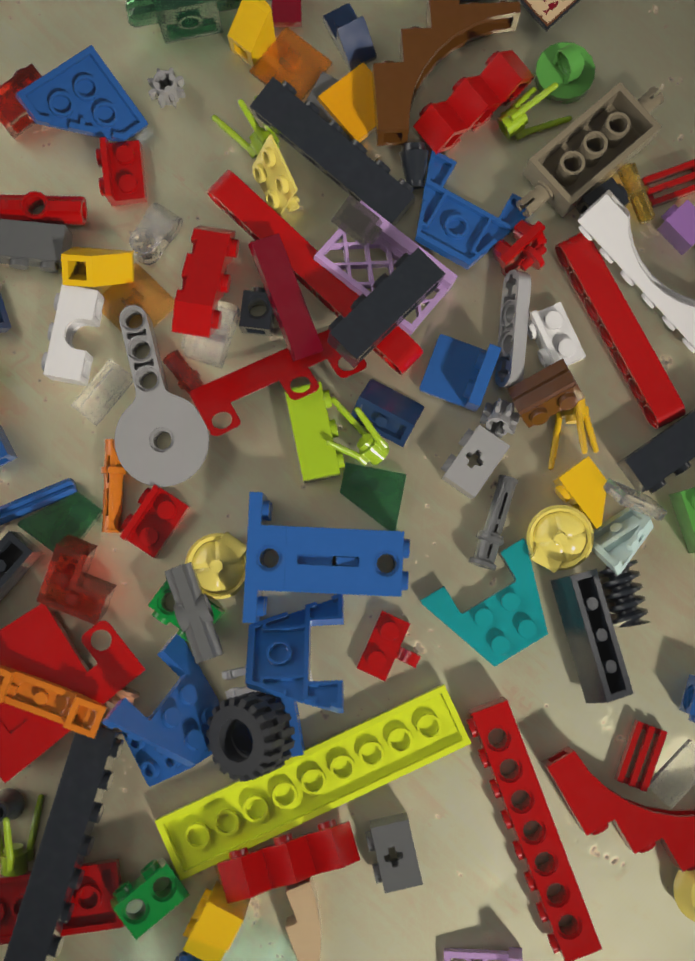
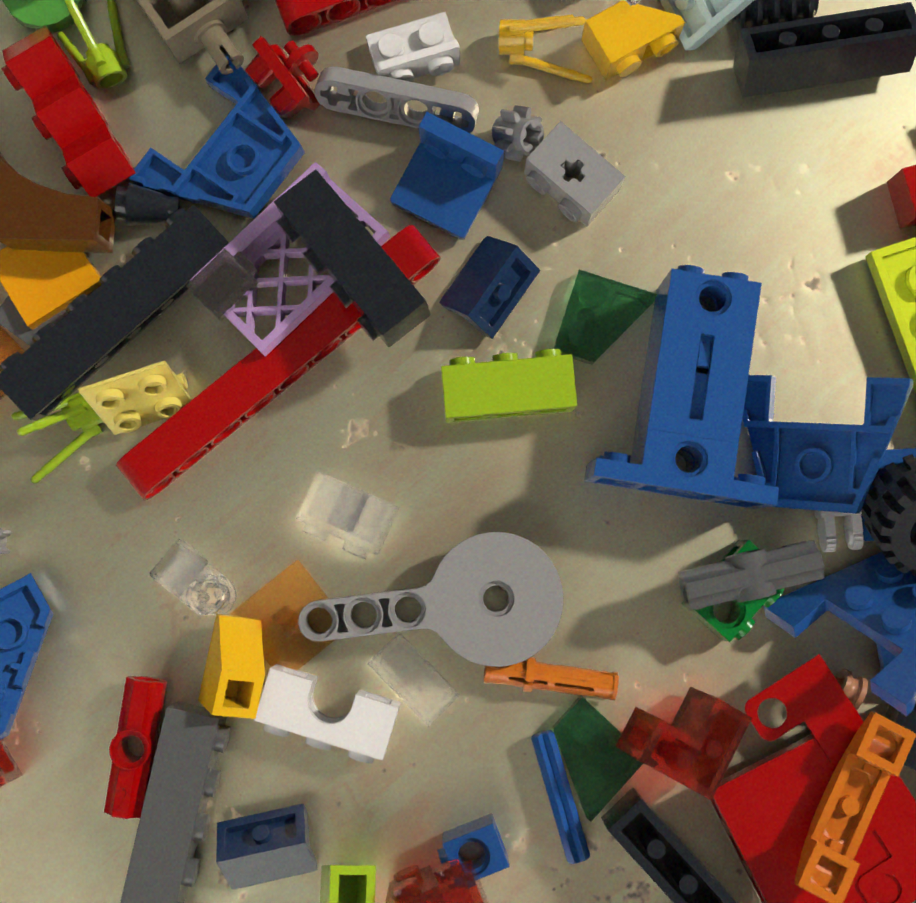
camera: 80 degrees left, 0 degrees up
red bracket [96,137,147,206] -> none
red bracket [120,485,190,558] -> none
clear red pin [162,350,204,394] -> none
red brick [172,225,239,338] -> none
light yellow piece [185,532,247,599] -> none
red piece [188,329,367,436] -> none
black brick [239,287,275,336] -> none
dark red tile [248,233,324,362] -> none
lime plant [327,397,389,466] -> none
red plate [357,610,421,681] -> none
teal wing [419,538,548,667] -> none
dark grey pin [468,475,518,571] -> none
reddish brown brick [507,358,585,428] -> none
light yellow piece [526,505,594,573] -> none

